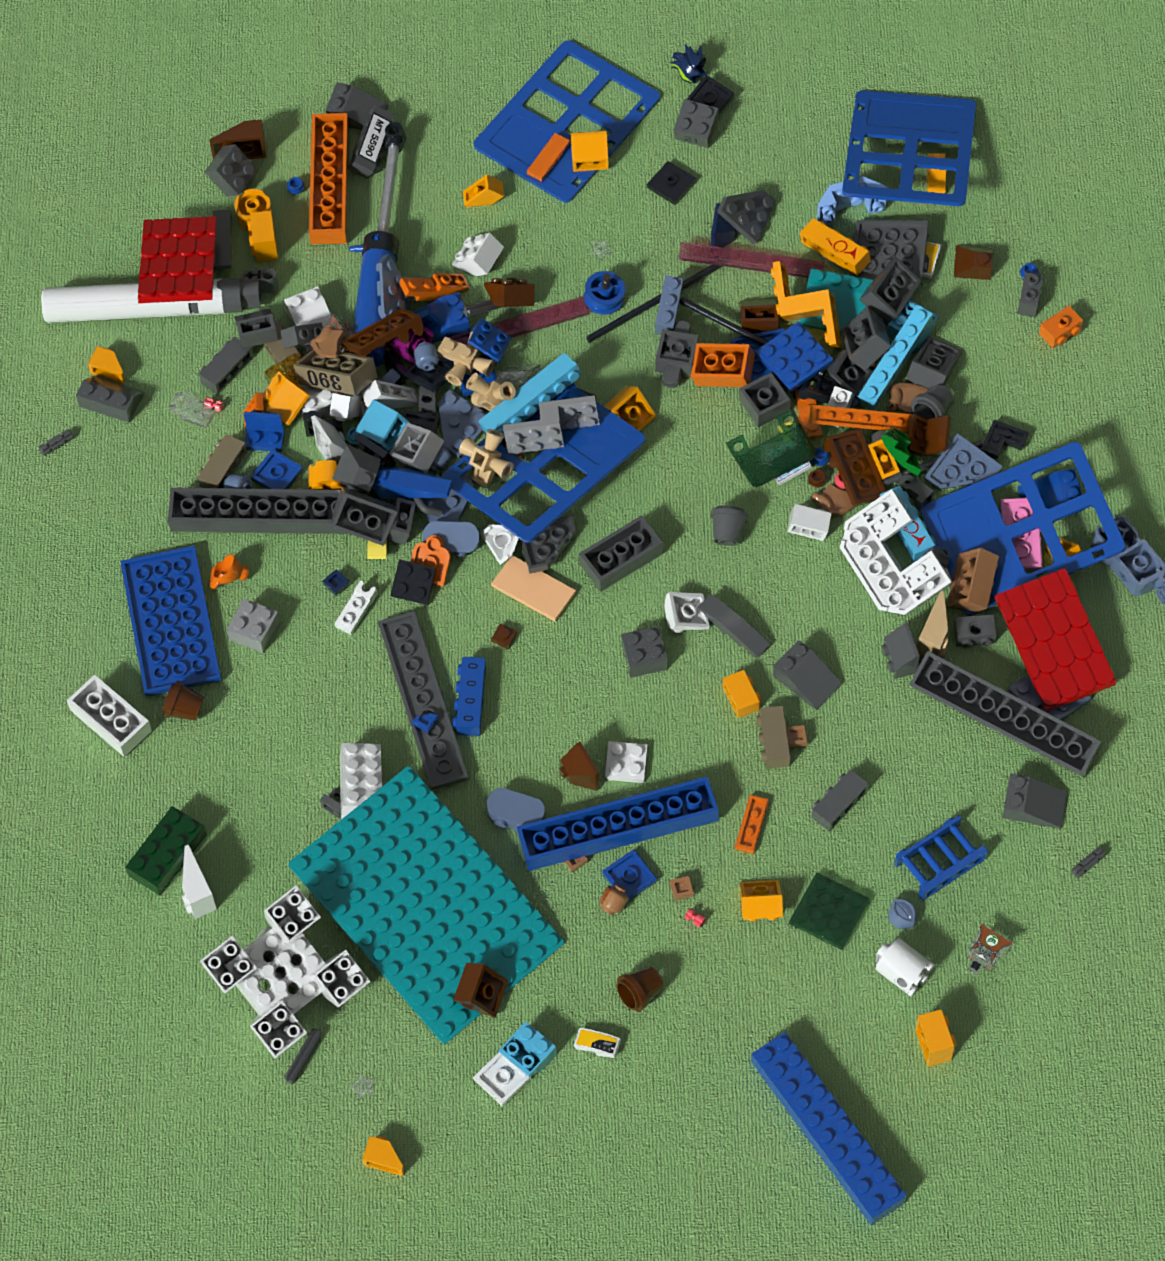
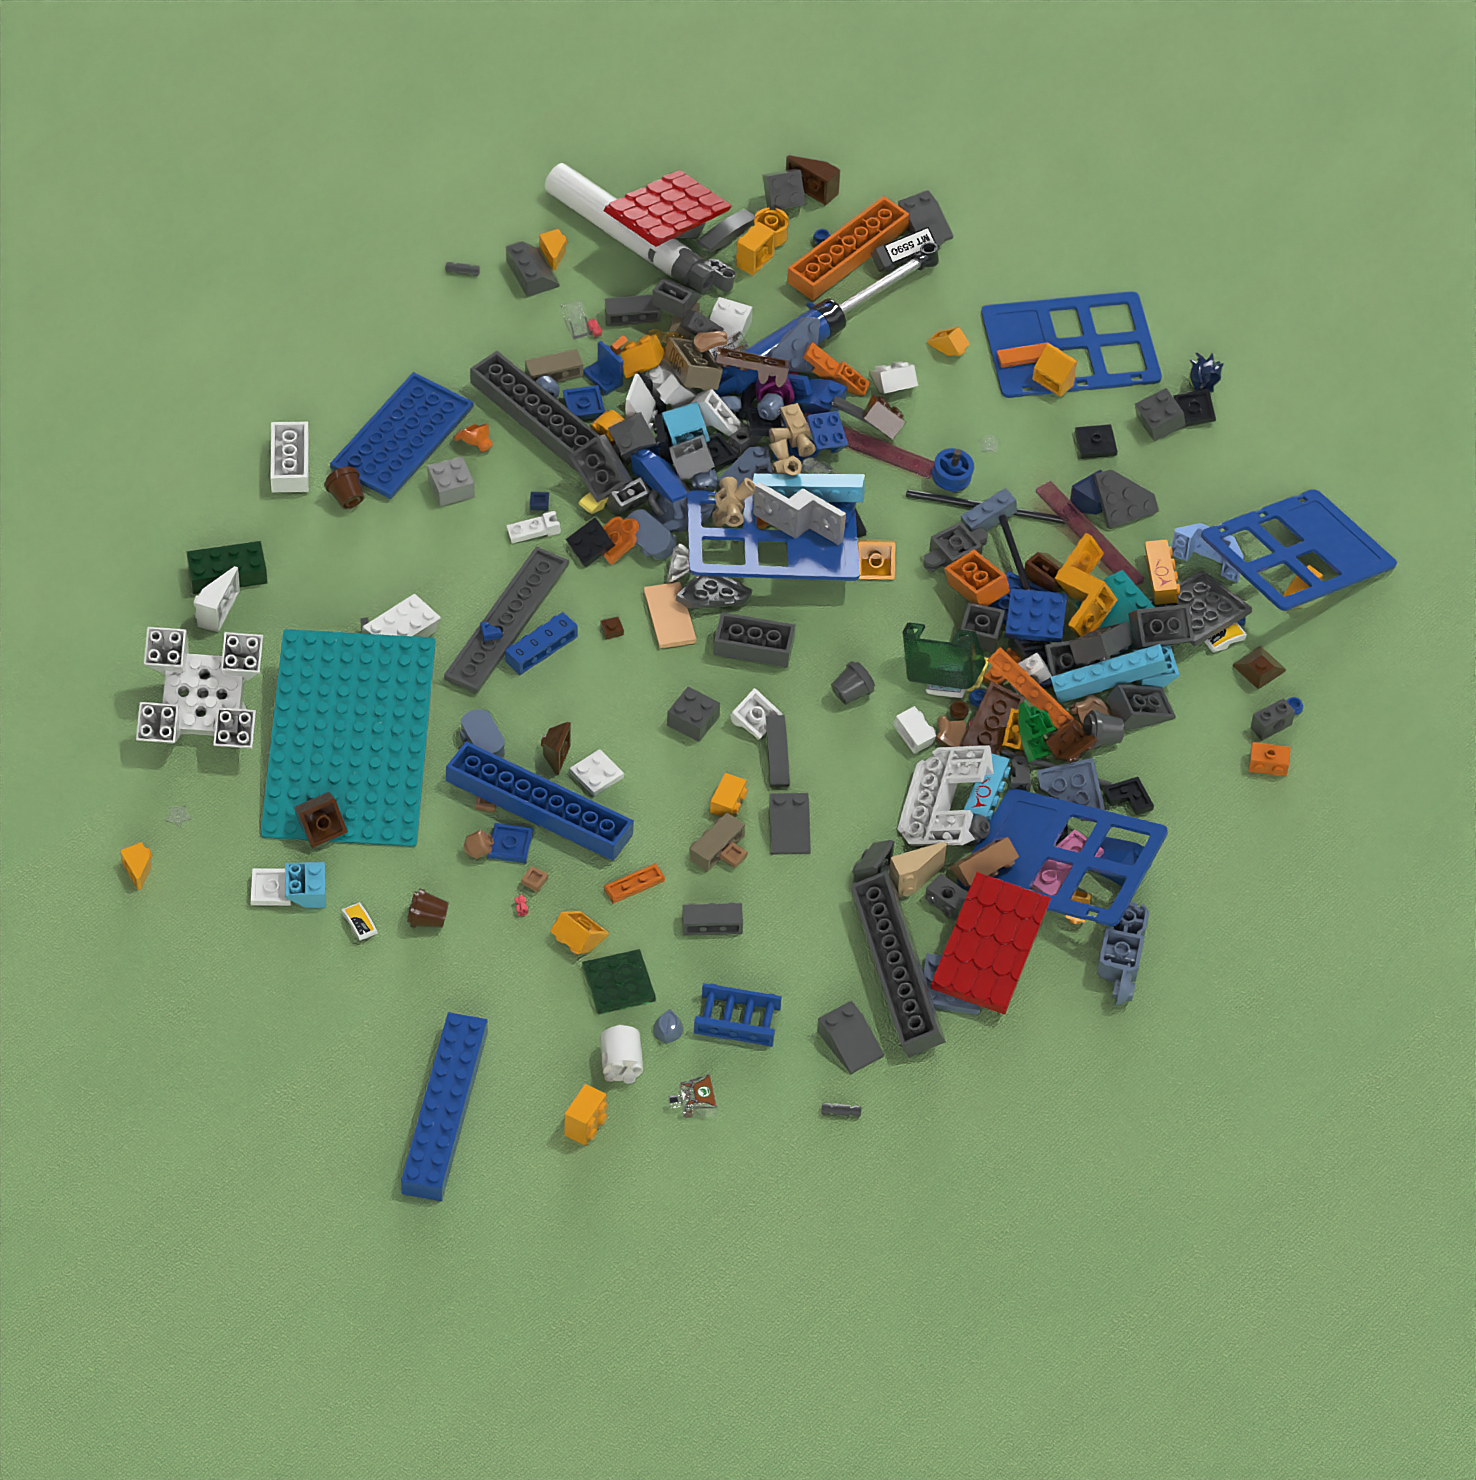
camera: 40 degrees right, 10 degrees down
dark grey axle [284,1029,322,1084] -> none

